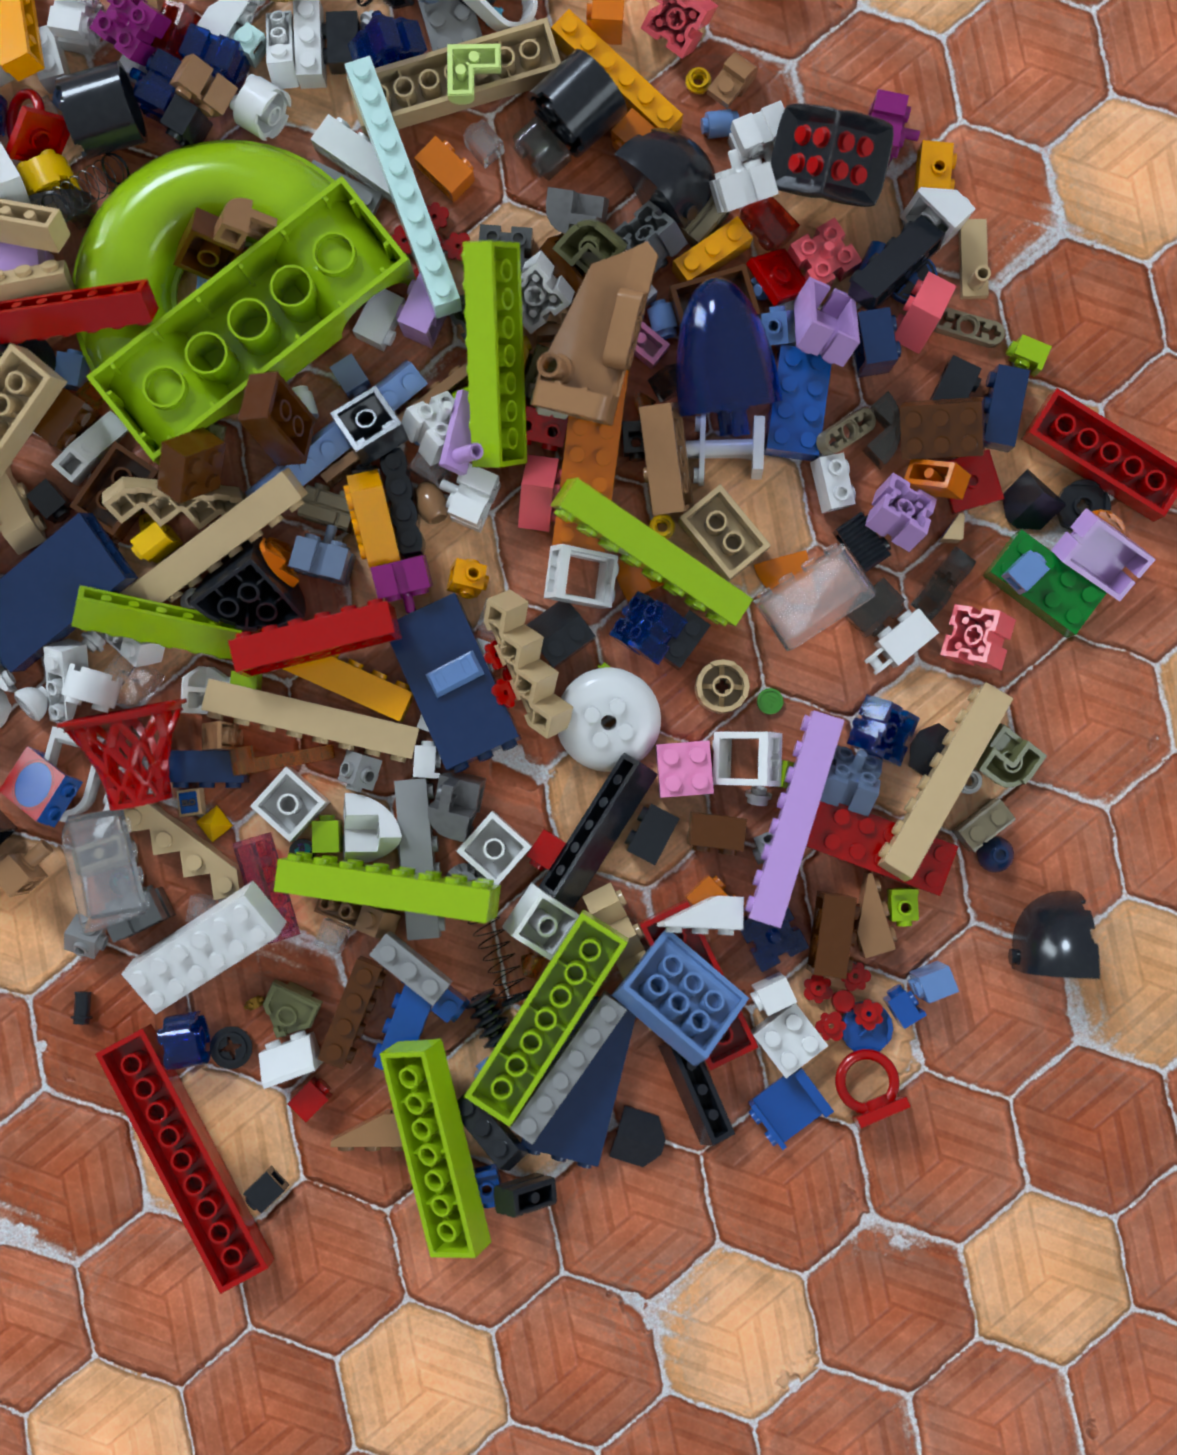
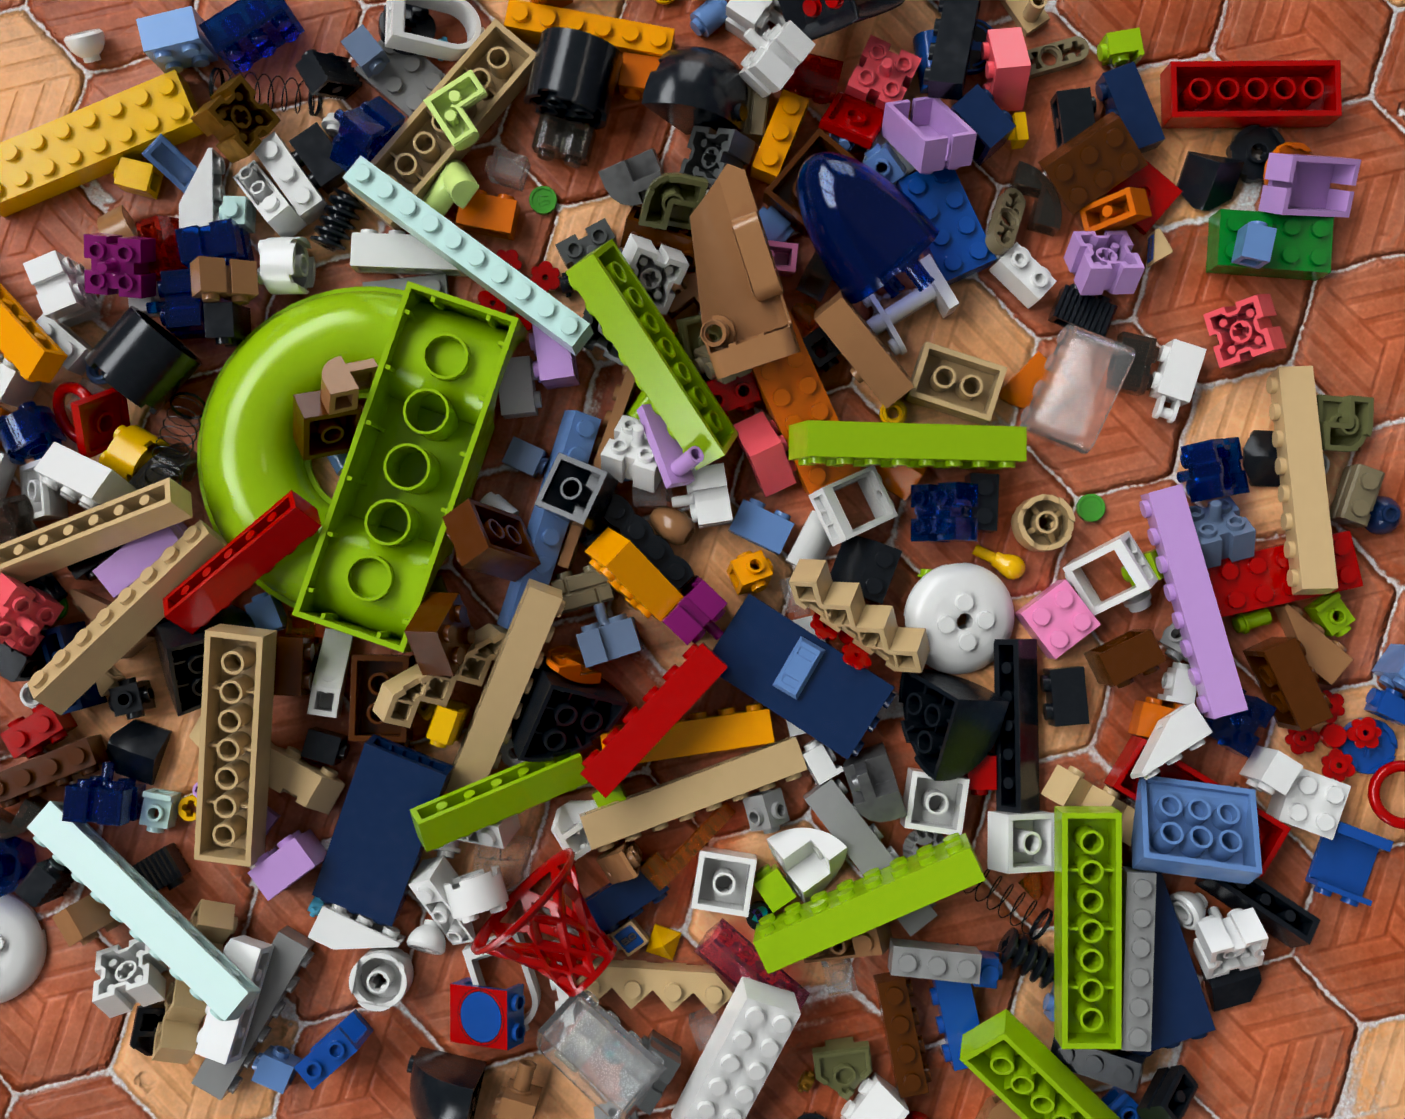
camera: 30 degrees left, 0 degrees up
clear smoke brick [910,546,976,620] -> none
none -> black piece [310,188,365,252]
none -> yellowish green brick [422,159,479,216]
none -> bright green piece [529,186,557,215]
none -> medium blue brick [728,498,795,555]
none -> white brick [785,510,831,567]
none -> black brick [899,668,1009,781]
none -> yellow piece [972,544,1025,580]
none -> yellow plate [1007,111,1029,149]
none -> white brick [1157,662,1197,704]
none -> white brick [1170,891,1208,930]
none -> white brick [1192,906,1269,980]
none -> lime pin [1232,607,1272,634]

